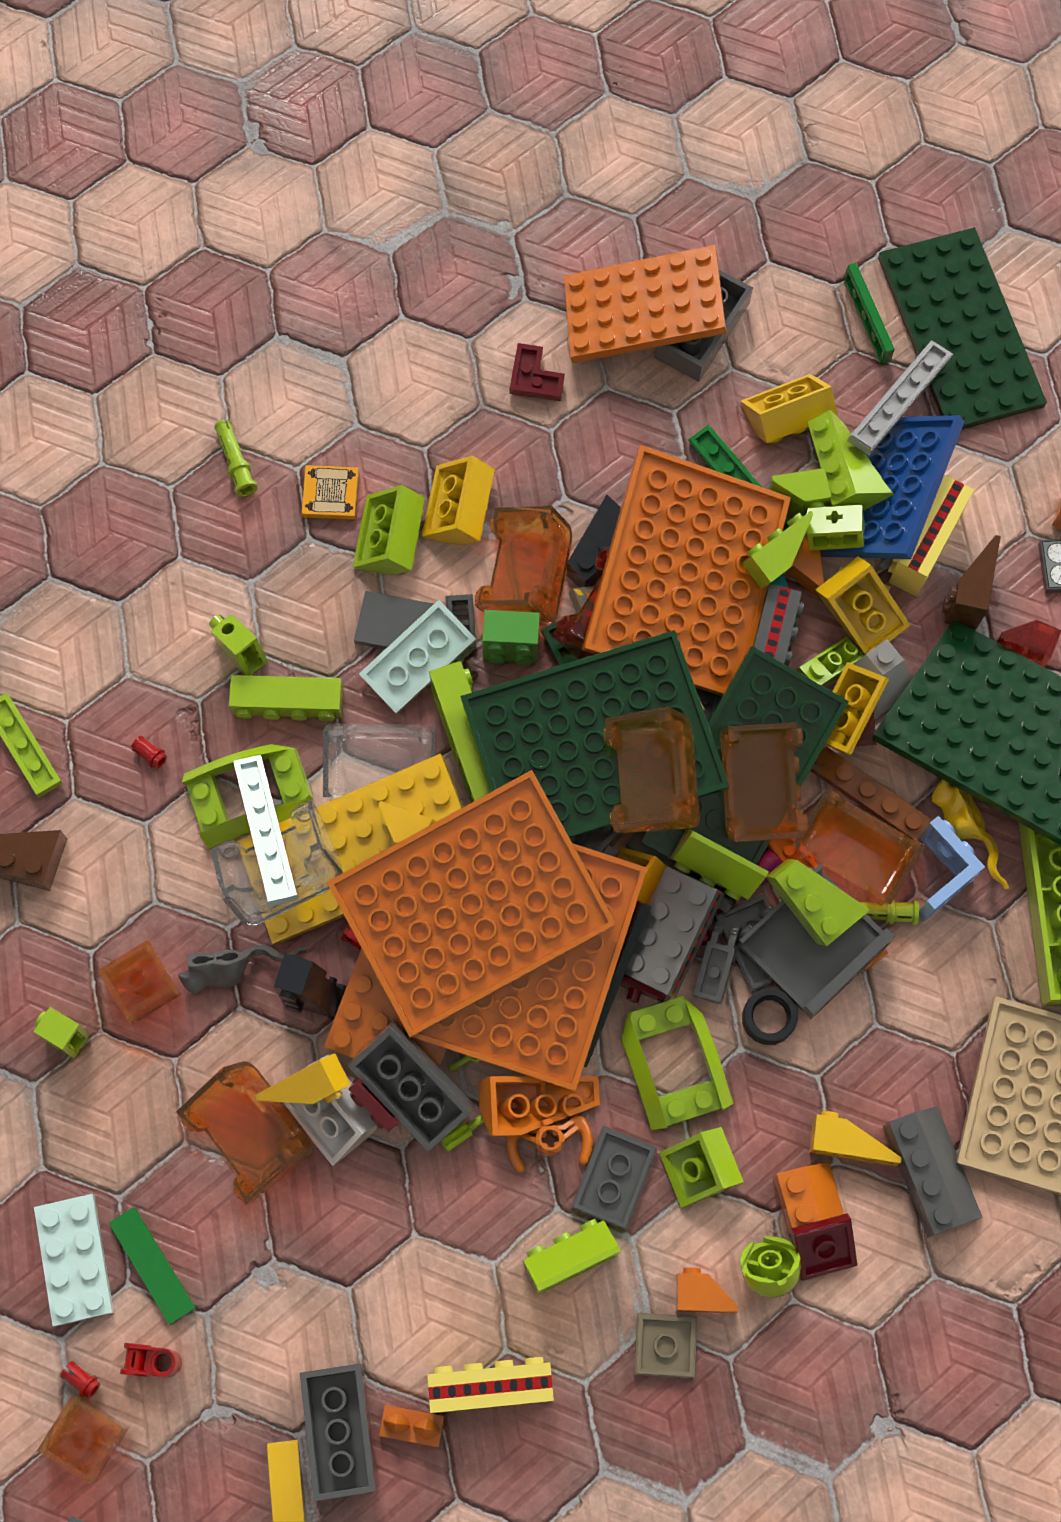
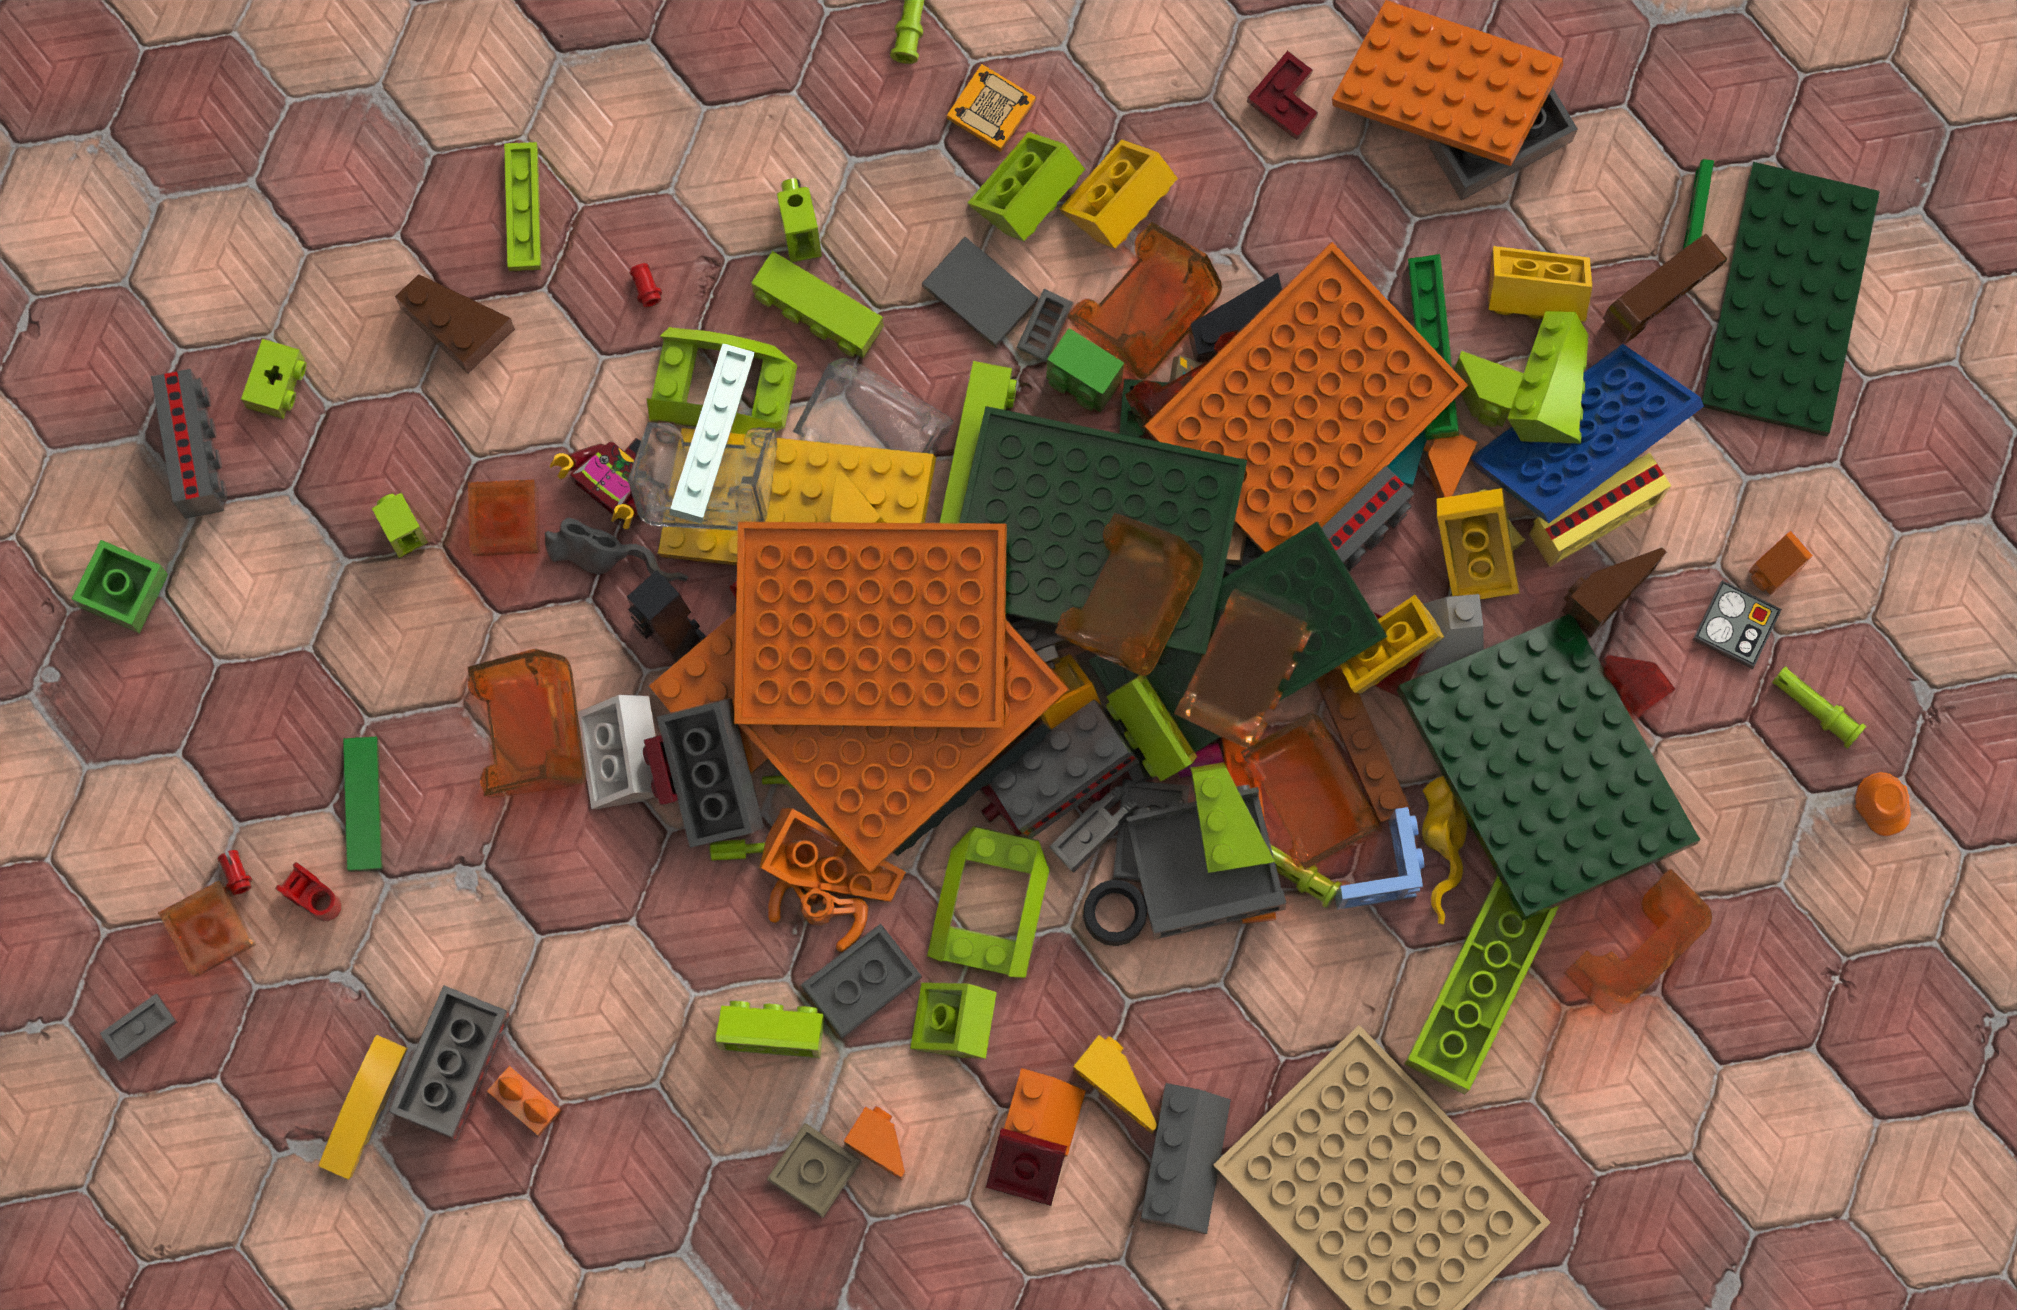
camera: 30 degrees right, 5 degrees up
light aqua plate [34,1194,114,1327] -> none
yellow slope [255,1053,351,1104] -> none
light aqua plate [359,600,477,714] -> none
light yellow brick [427,1357,554,1413] -> none
lime cylinder [740,1236,801,1298] -> none
lime slope [742,511,813,589] -> none
lime slope [796,637,864,688] -> none
lime brick [807,505,865,551] -> none
light grey tile [847,340,953,456] -> none
none -> torso [549,438,650,529]
none -> reddish brown beam [1603,234,1727,344]

